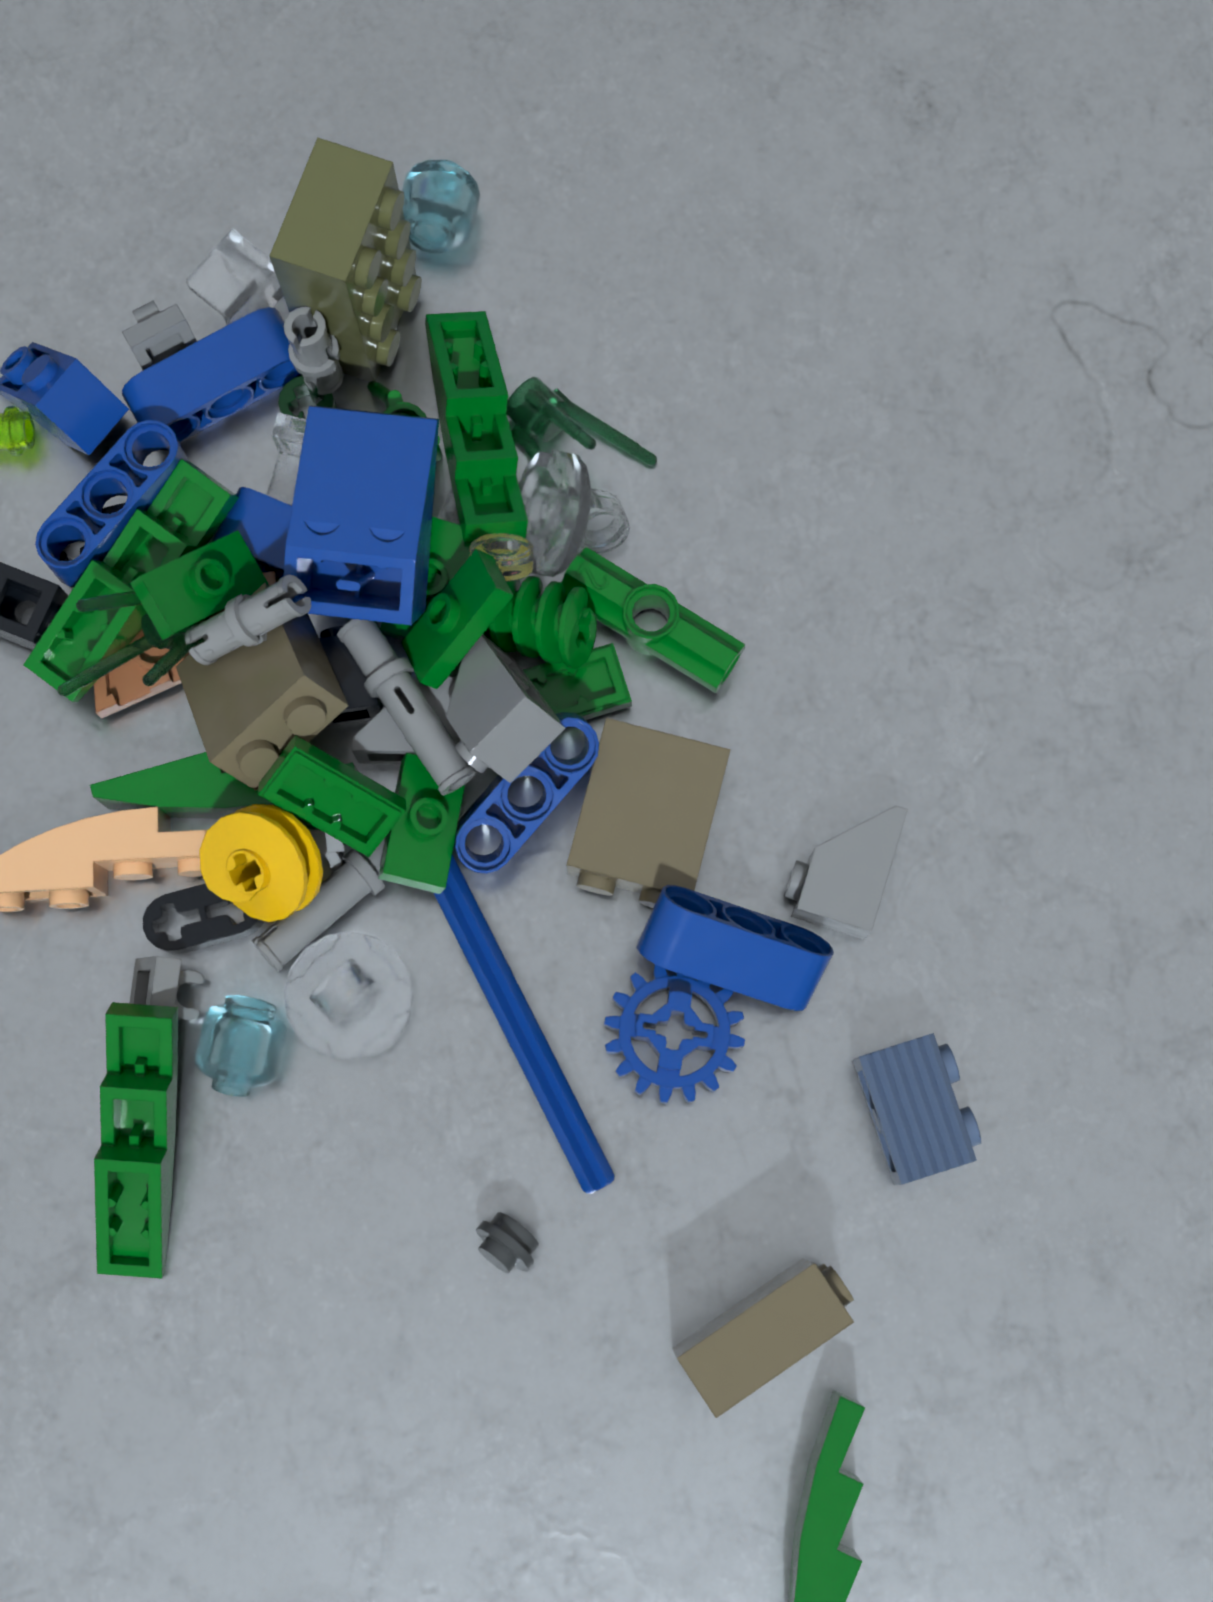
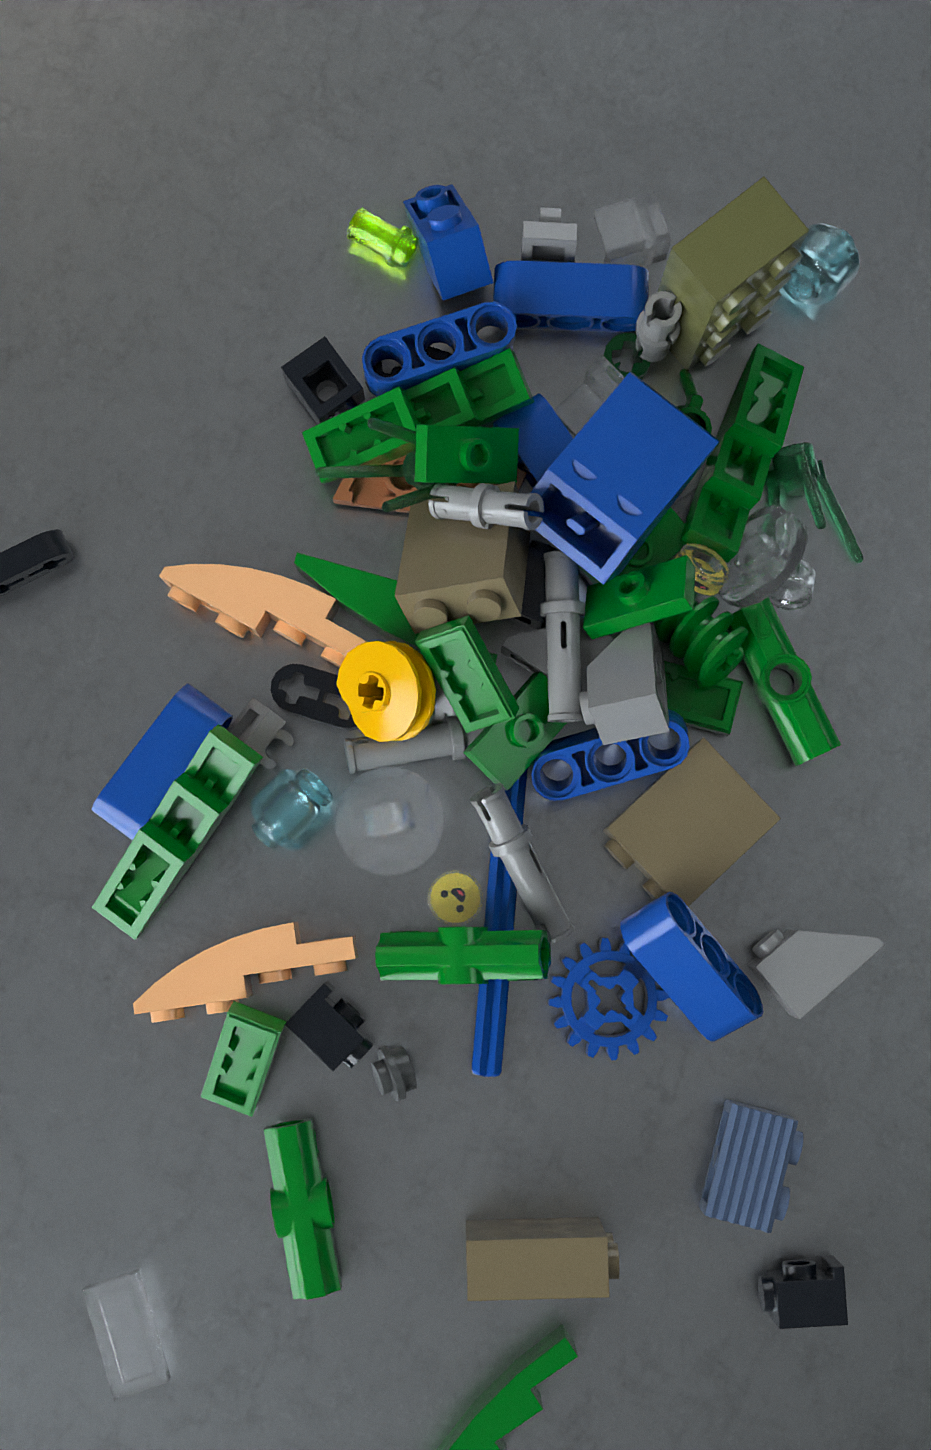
camera: 30 degrees right, 5 degrees up
none -> blue beam [92,683,233,840]
none -> light nougat slope [133,922,359,1023]
none -> plate [201,1001,286,1117]
none -> green piece [264,1118,342,1300]
none -> black brick [285,981,374,1072]
none -> green piece [375,927,551,984]
none -> clear tile [428,870,483,926]
none -> light grey pin [470,783,575,944]
none -> black brick [758,1255,848,1329]

